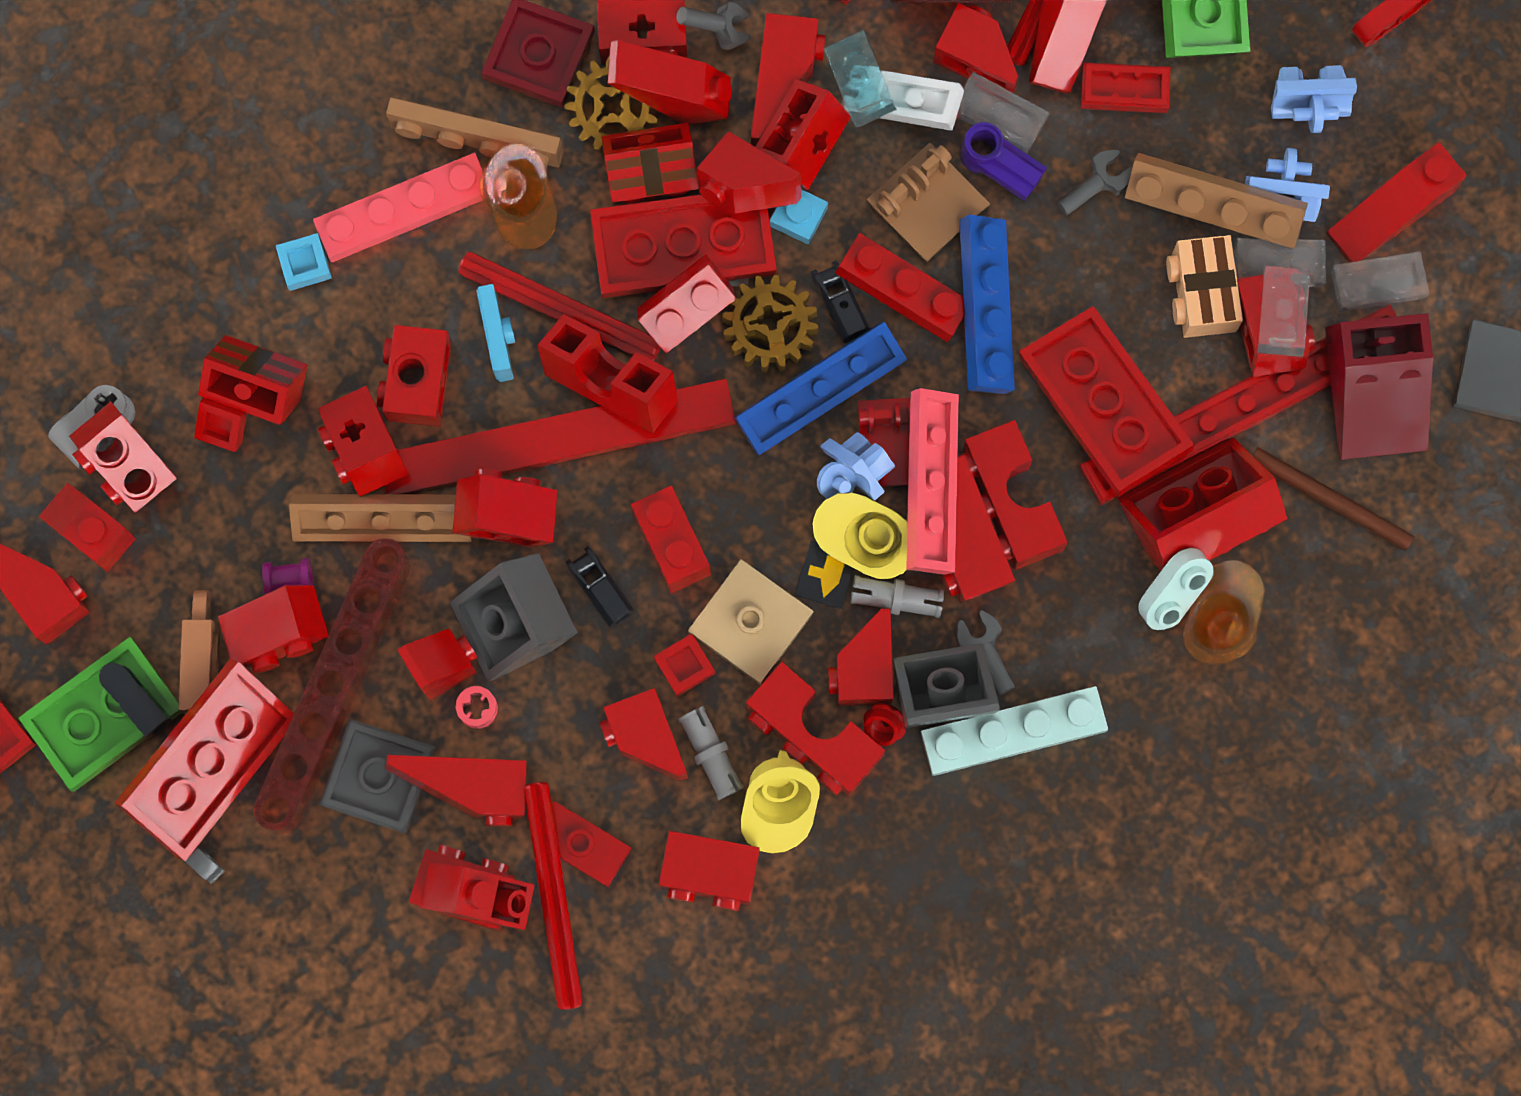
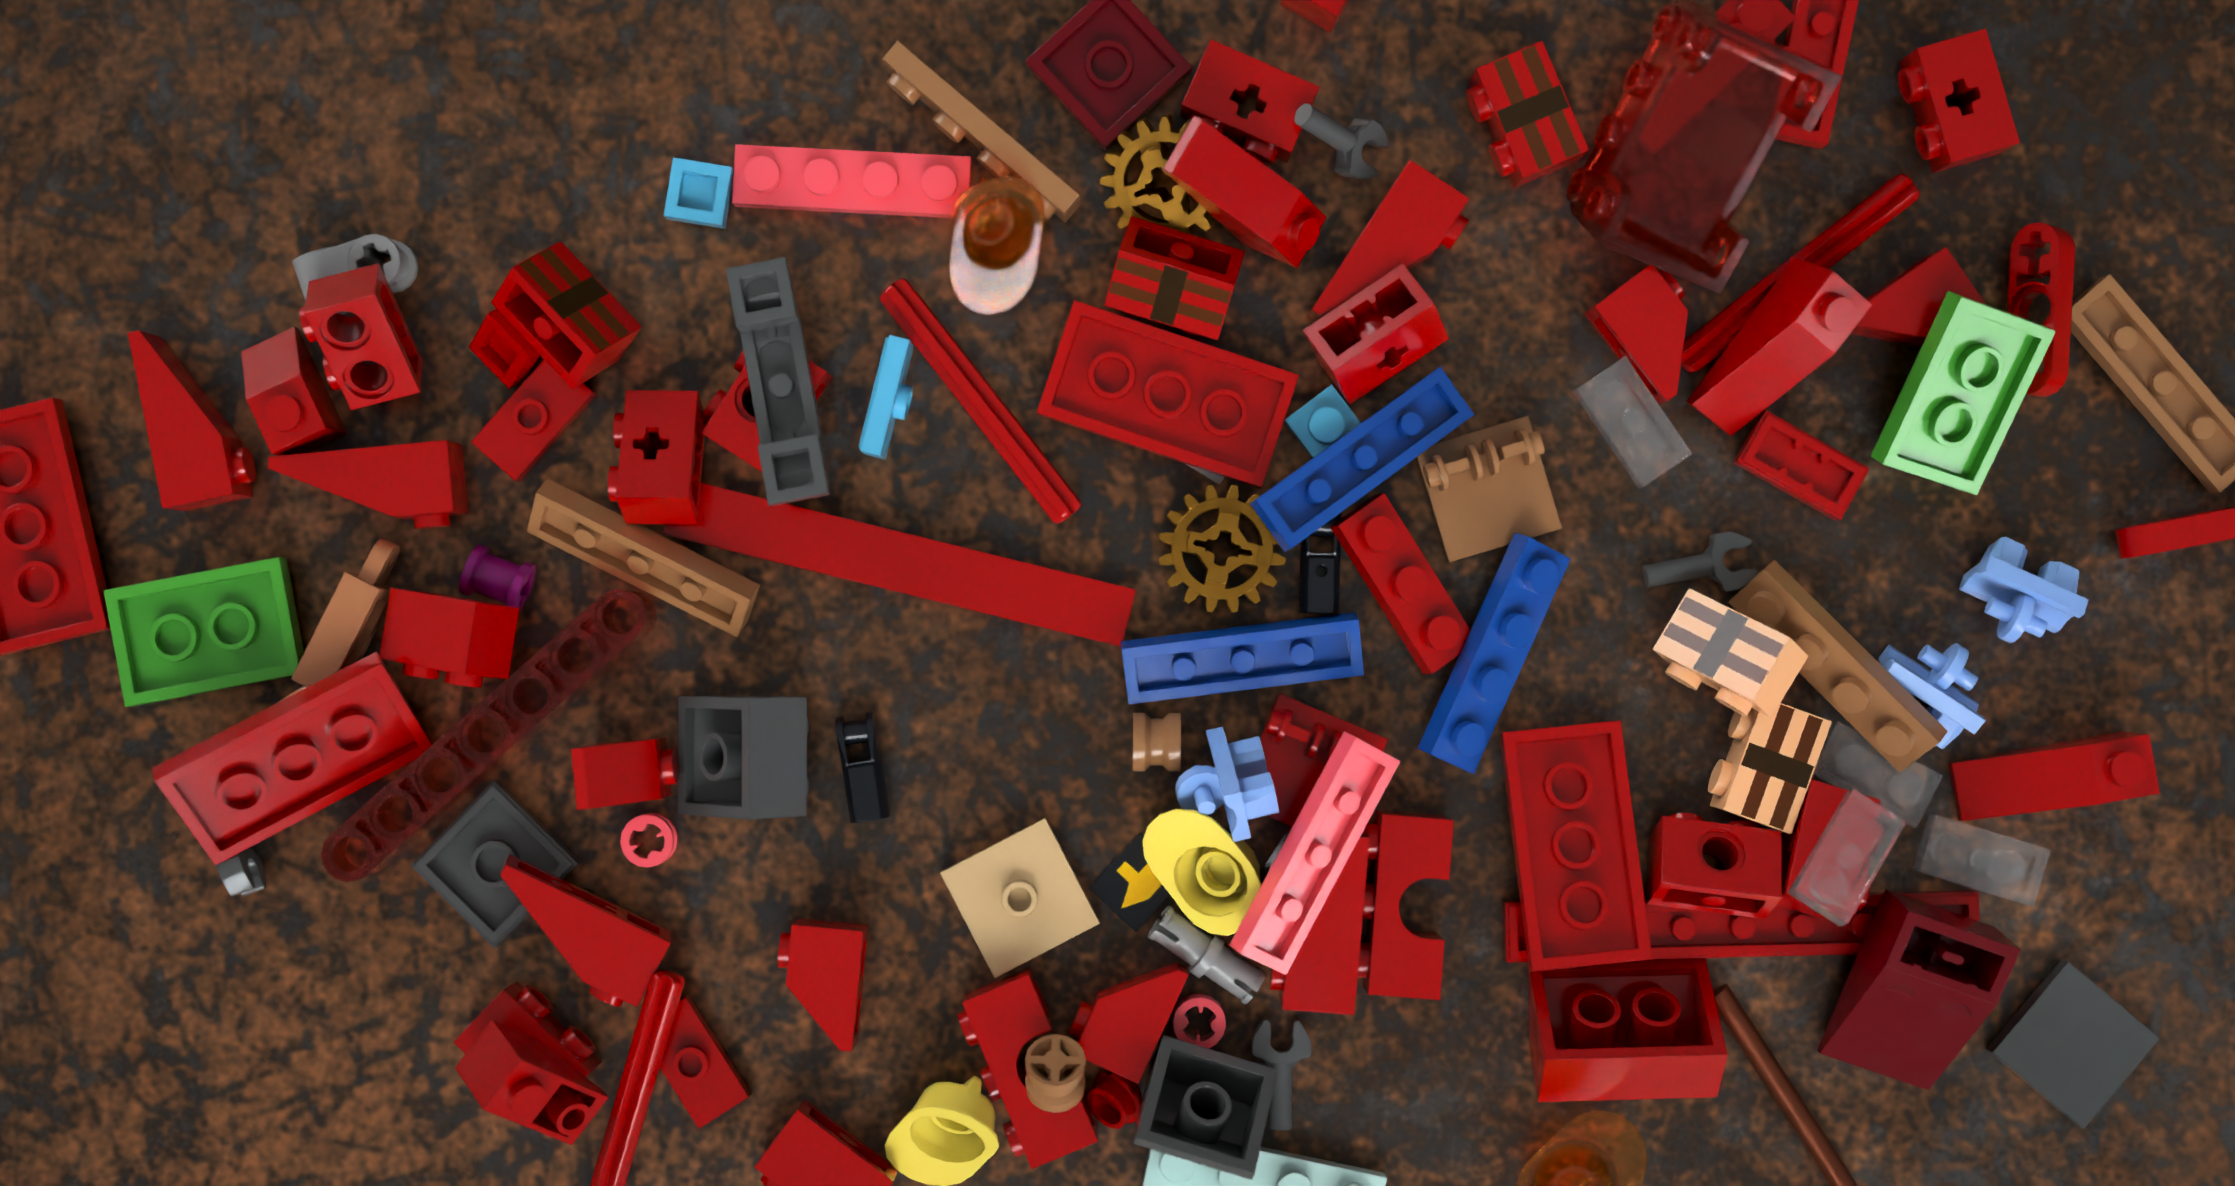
camera: 25 degrees right, 10 degrees up
black bar [99,663,173,739] -> none
red brick [452,469,557,548] -> none
red arch [537,314,678,433] -> none
red brick [630,485,711,594] -> none
brick [637,254,736,354] -> none
red plate [653,634,716,697] -> none
light grey pin [678,706,745,801] -> none
red slope [697,131,801,213] -> none
clear light blue plate [824,31,897,128] -> none
white hinge [841,66,964,131] -> none
dark purple piece [960,122,1047,201] -> none
light aqua plate [1138,548,1213,630] -> none
none -> red slope [268,440,468,529]
none -> red plate [471,360,597,482]
none -> dark grey slope [726,257,830,506]
none -> medium nougat wheel [1025,1034,1086,1113]
none -> medium nougat wheel [1133,713,1181,771]
none -> coral bush [1172,993,1226,1049]
none -> blue plate [1250,366,1475,552]
none -> red brick [1647,813,1782,919]
none -> light nougat brick [1653,588,1808,718]

